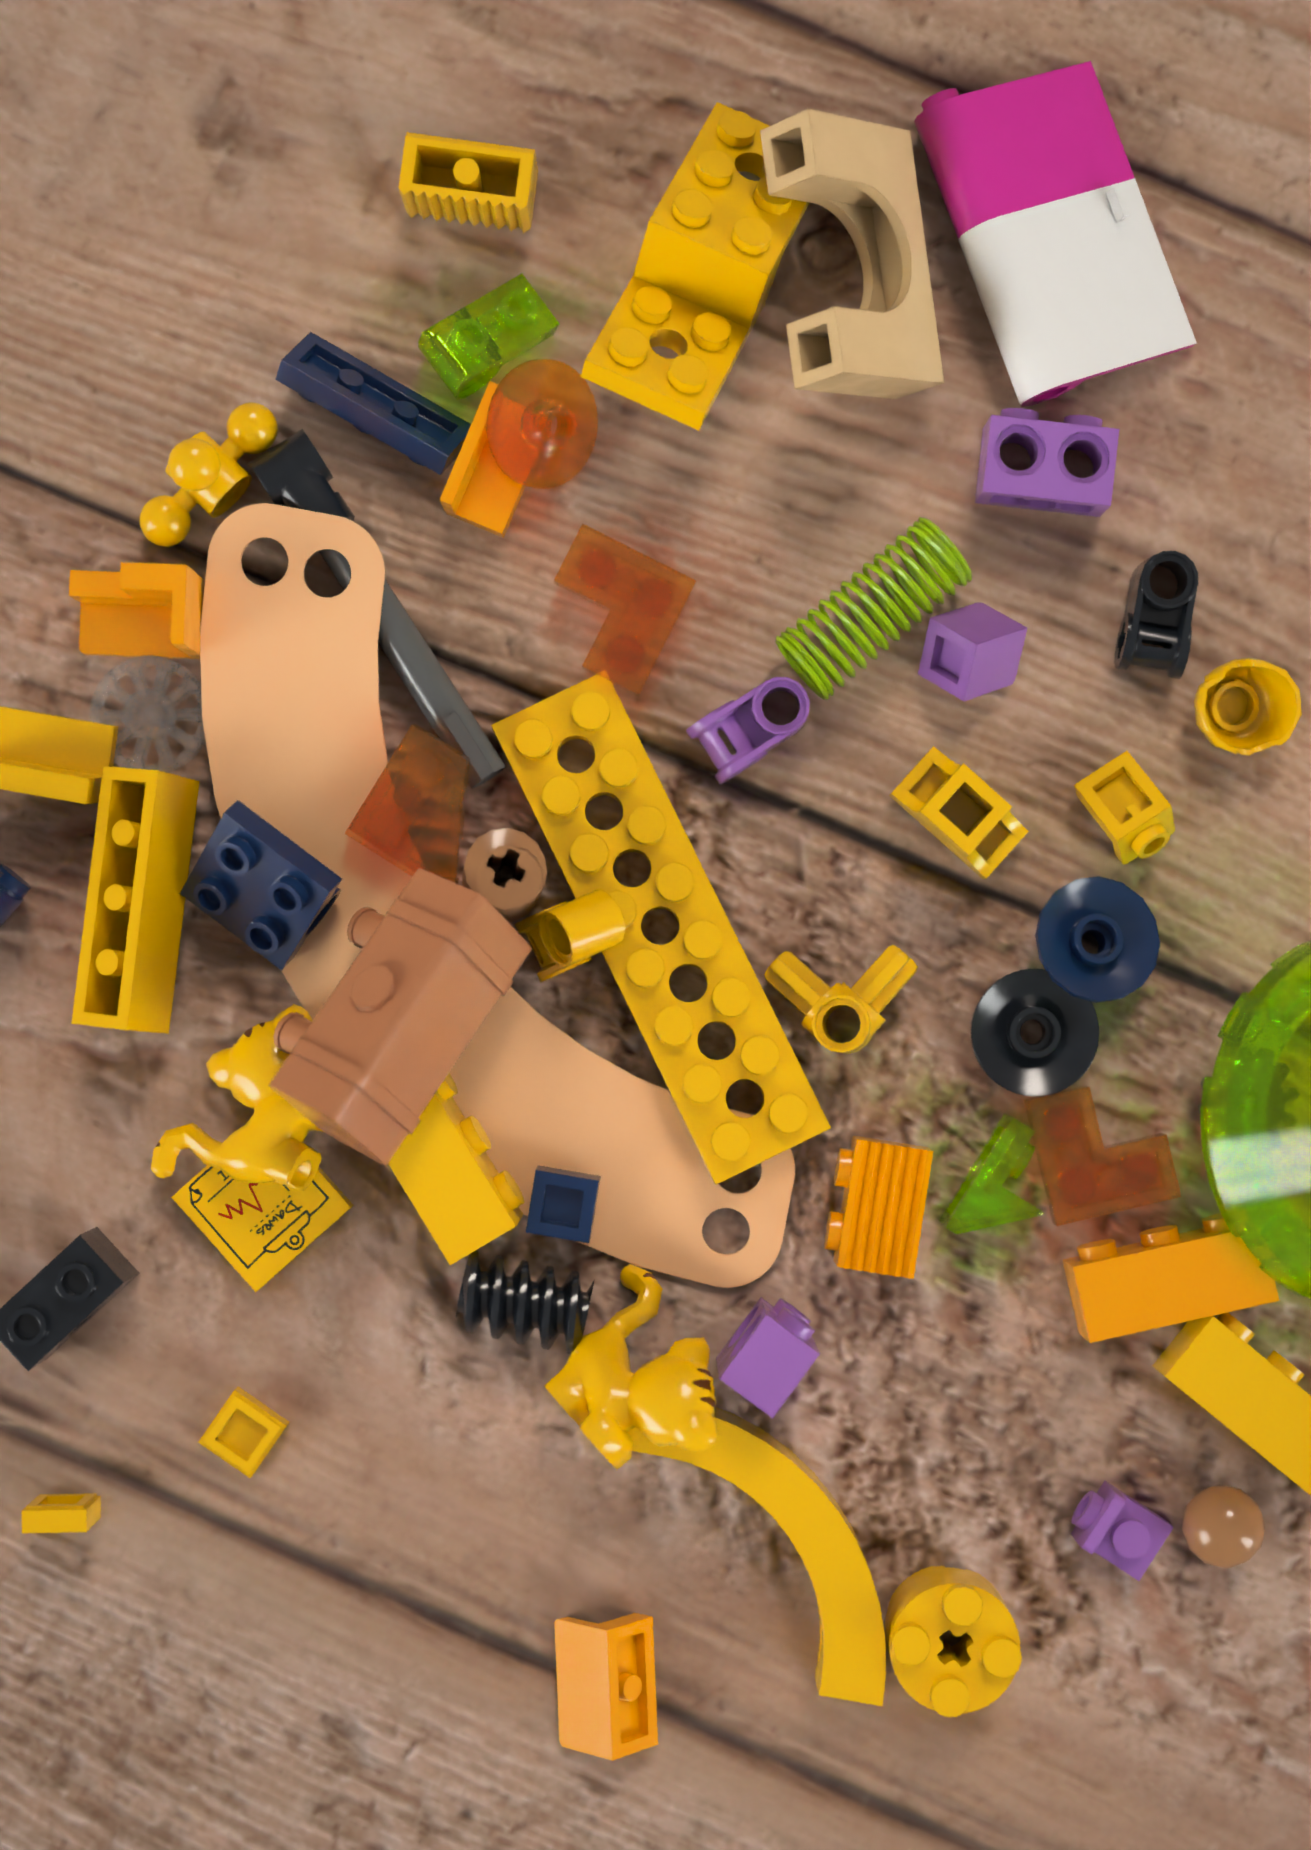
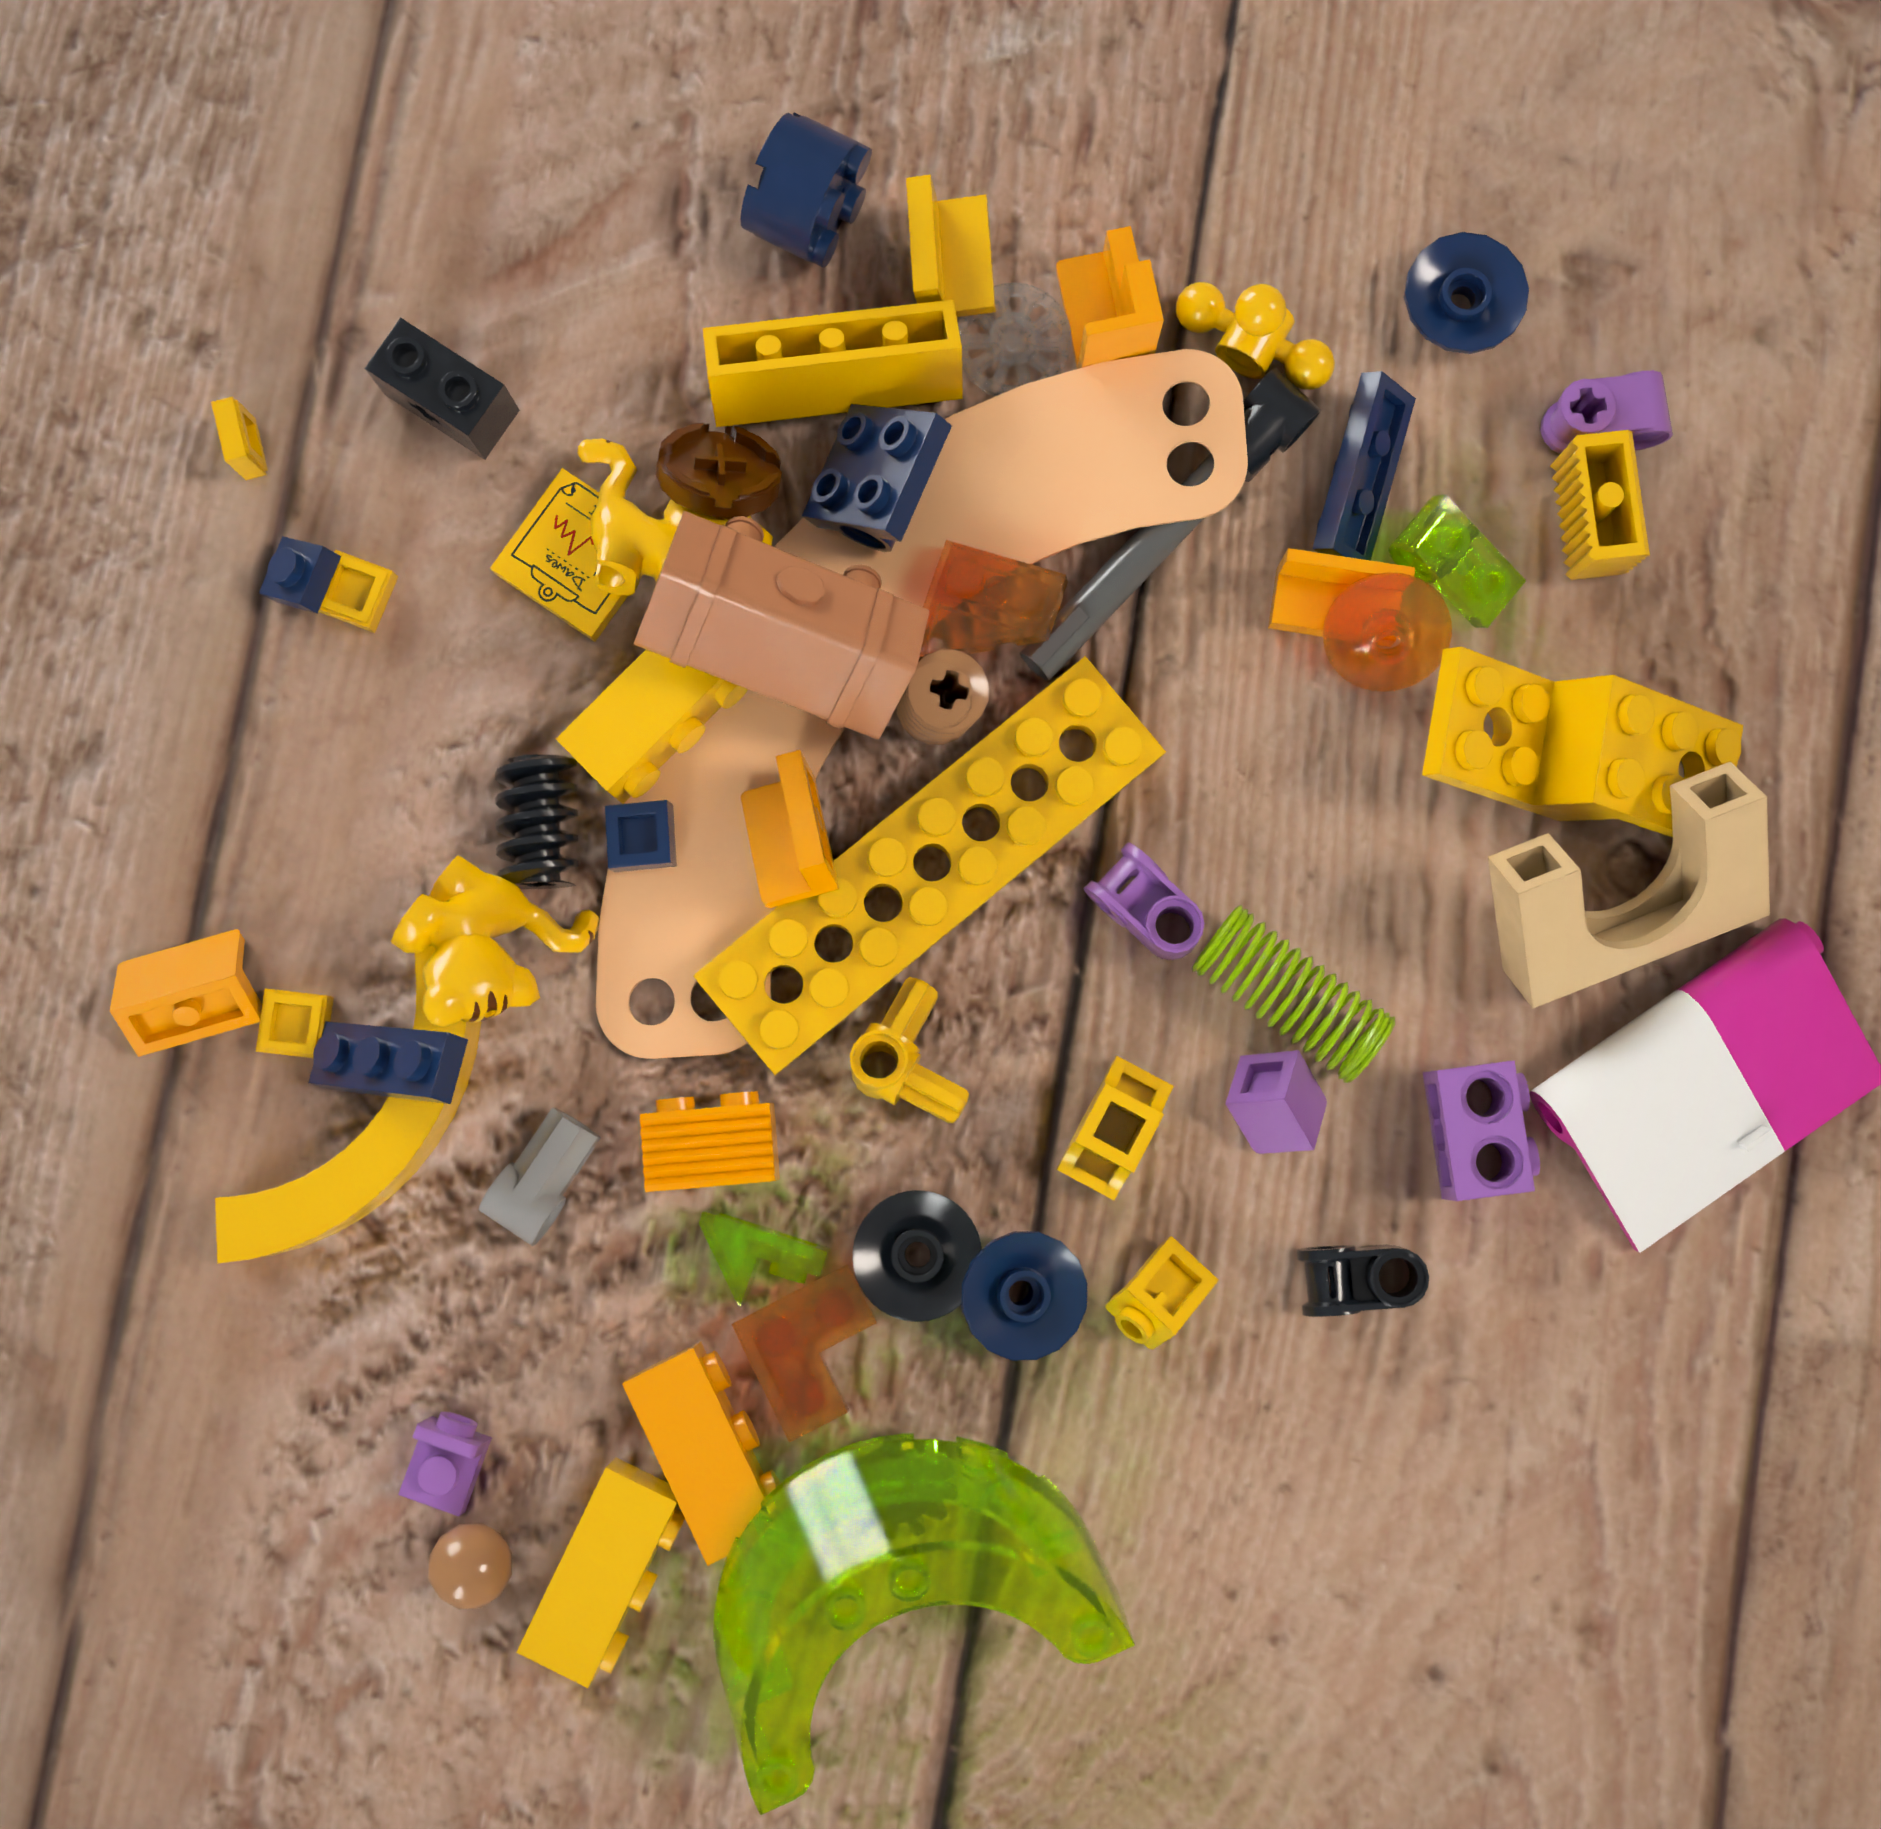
camera: 80 degrees right, 5 degrees down
yellow piece [515,890,625,983] -> none
clear orange plate [554,523,696,697] -> none
medium lavender brick [716,1297,820,1418] -> none
yellow brick [884,1566,1022,1717] -> none
yellow hair [1194,658,1302,756] -> none
none -> yellow tile [255,988,334,1058]
none -> dark blue plate [259,536,341,614]
none -> dark blue plate [308,1021,468,1104]
none -> light grey piece [479,1108,601,1246]
none -> reddish brown tile [655,423,782,518]
none -> light orange panel [740,749,839,908]
none -> dark blue dish [1404,232,1529,354]
none -> medium lavender piece [1540,370,1673,454]

